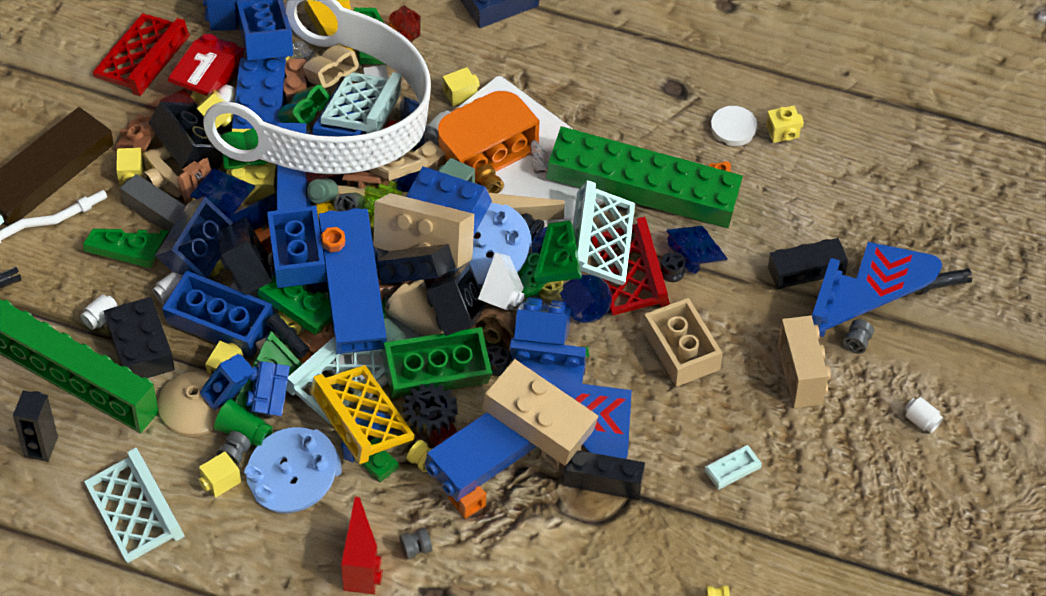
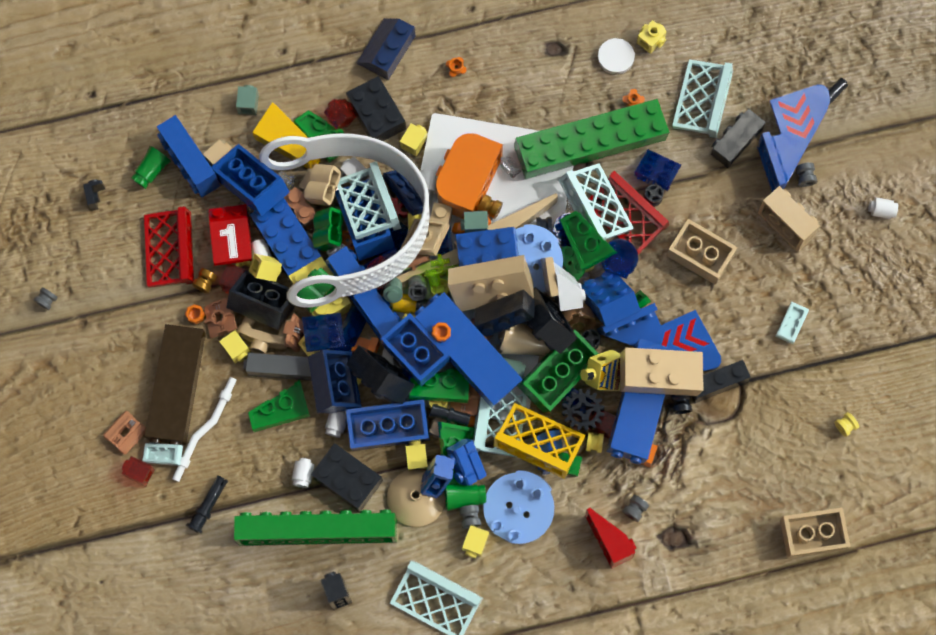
camera: 30 degrees left, 20 degrees up
none -> orange tile [185,304,205,324]
none -> pearl gold wheel [192,268,218,294]
none -> black brick [346,76,406,141]
none -> orange plate [446,57,467,77]
none -> tan tile [541,257,559,297]
none -> light yellow torso [580,350,620,391]
none -> black wheel [671,395,692,414]
none -> light aqua fence [672,59,733,138]

